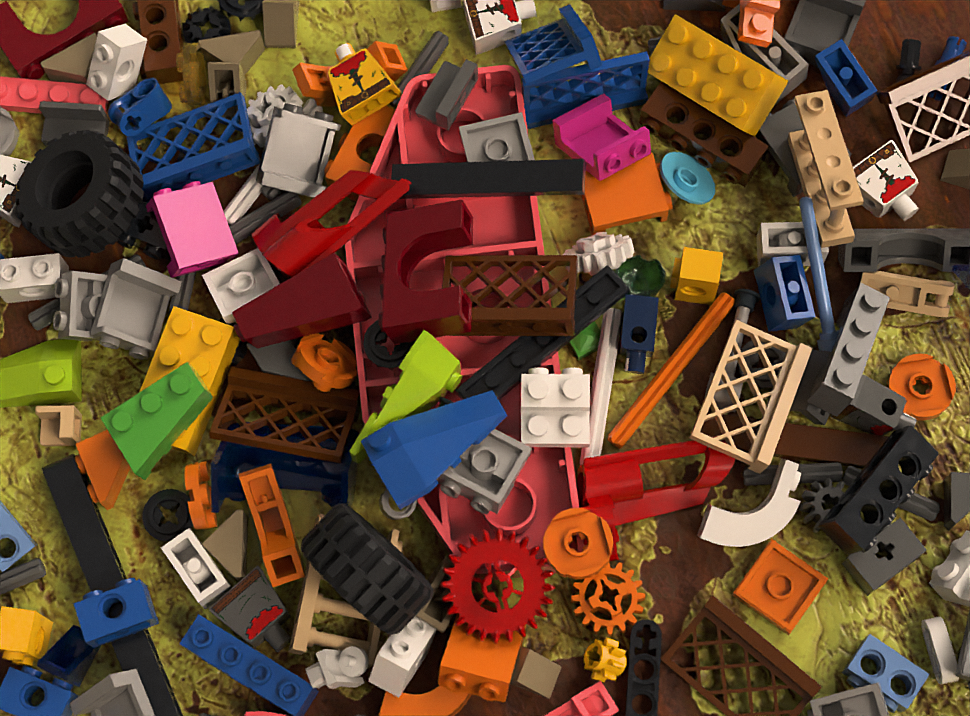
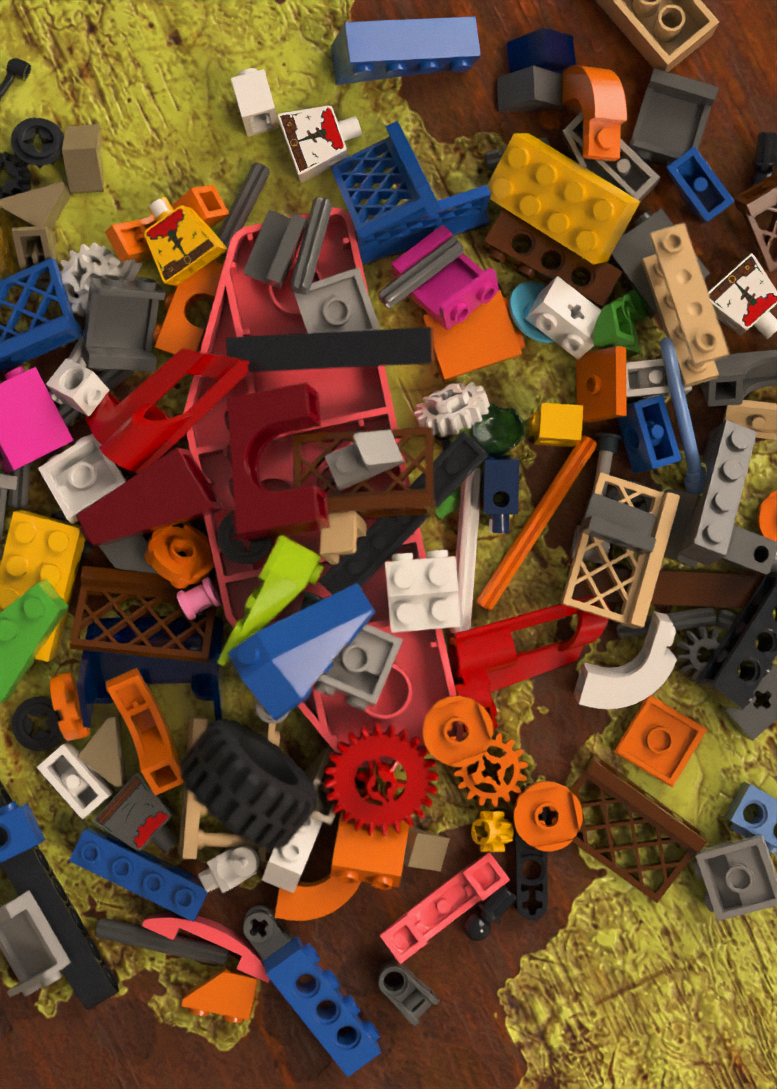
camera: 10 degrees left, 15 degrees up
none -> white brick [46,358,109,416]
none -> bright pink bush [177,577,222,620]
none -> dark grey axle [290,197,332,295]
none -> tan panel [320,511,367,564]
none -> light grey slope [325,430,405,491]
none -> dark grey axle [378,237,464,308]
none -> orange plate [513,781,583,851]
none -> white brick [525,276,602,359]
none -> orange plate [576,346,627,423]
none -> dark grey panel [579,493,657,555]
none -> bright green slope [594,289,646,357]

